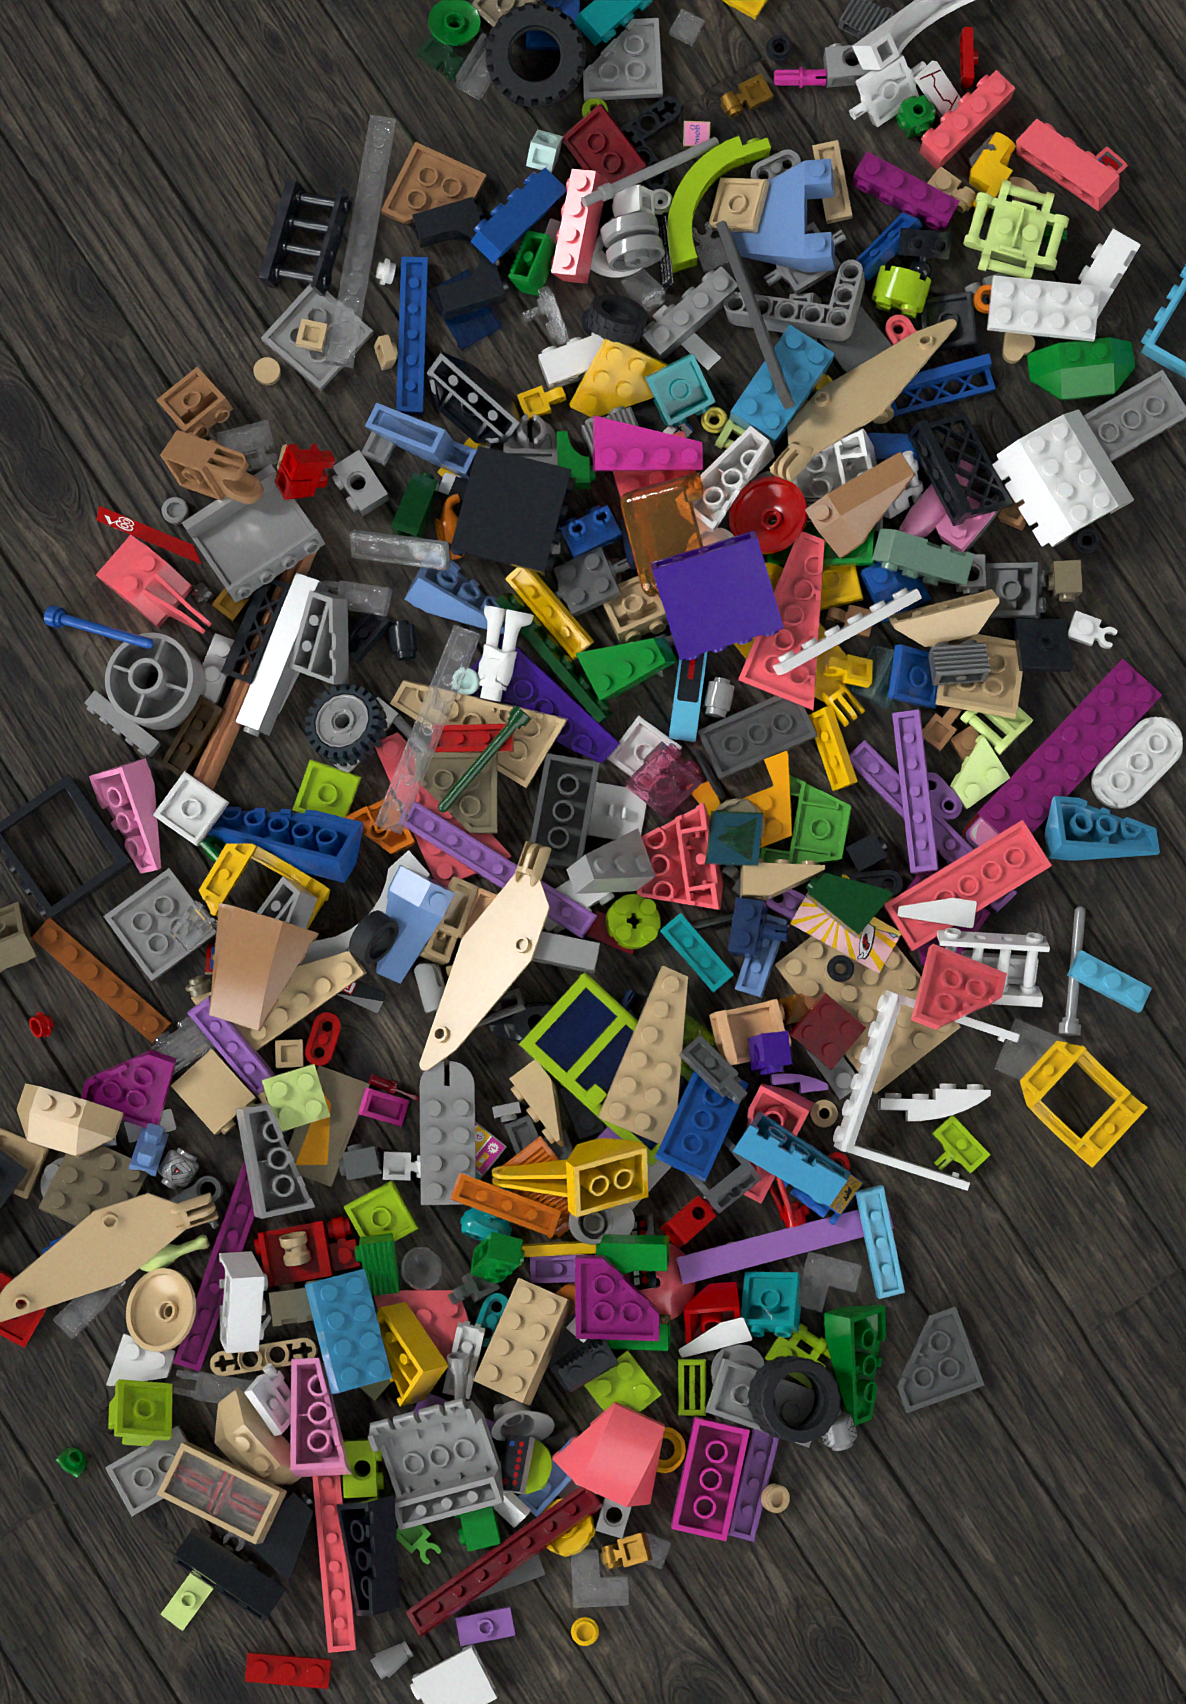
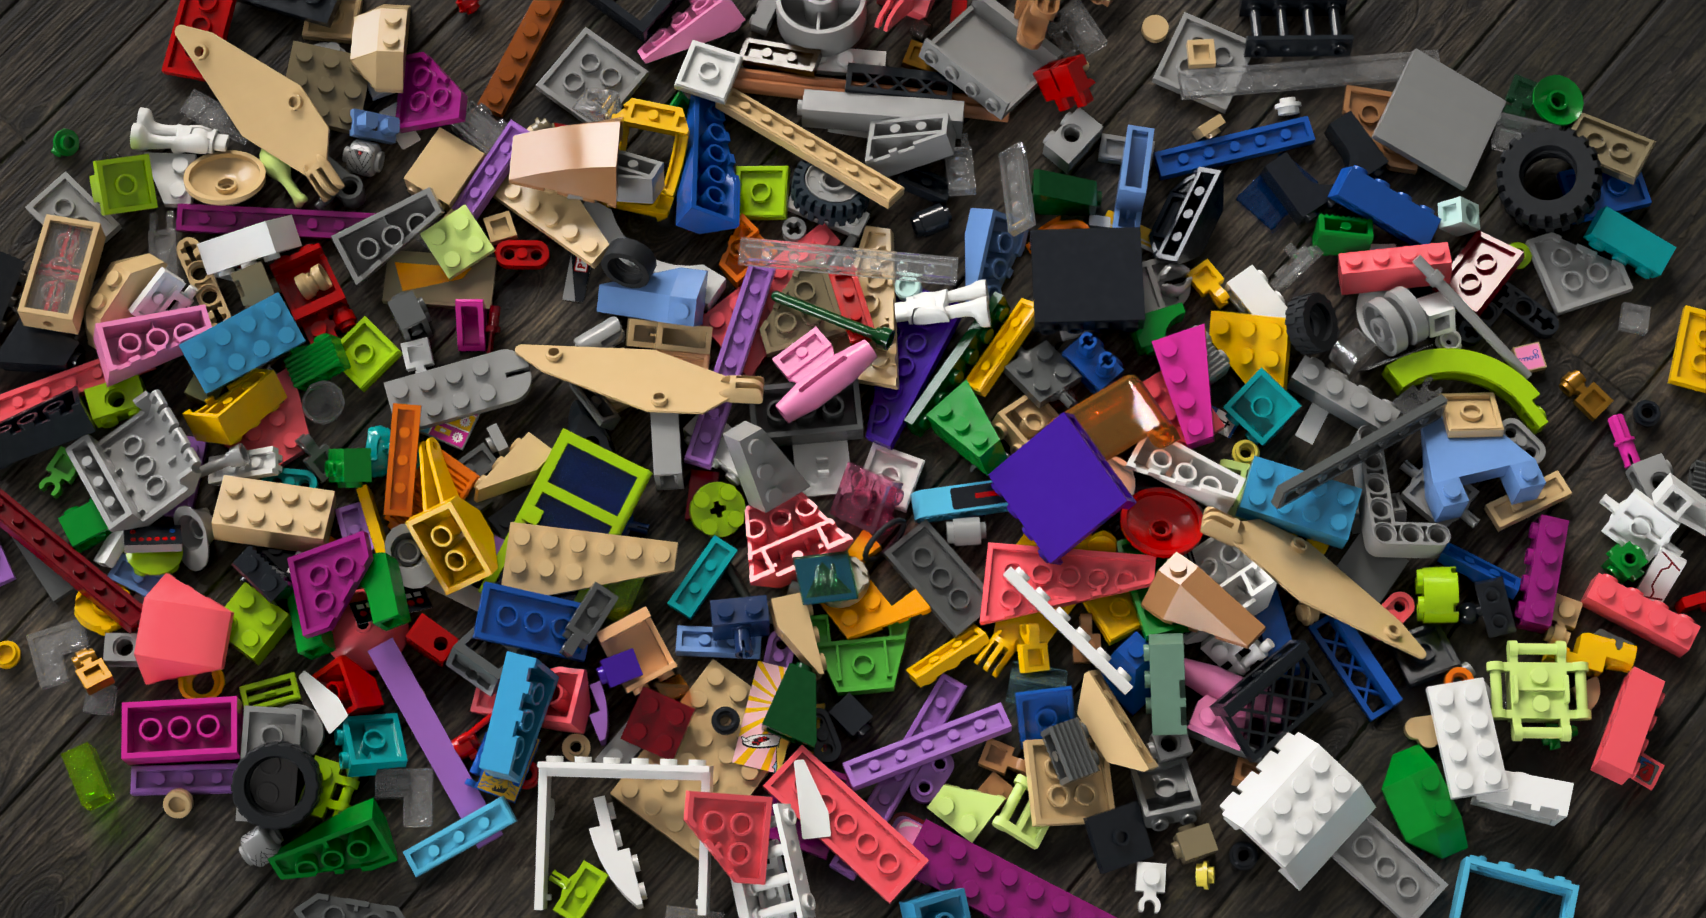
camera: 70 degrees right, 10 degrees down
none -> clear neon green brick [61,742,116,811]
none -> white piece [130,107,230,155]
none -> tan tile [715,88,905,209]
none -> bright pink plate [772,327,877,423]
none -> light grey bush [782,217,806,244]
none -> light yellow plate [1196,861,1215,890]
none -> light grey tile [1371,49,1506,191]

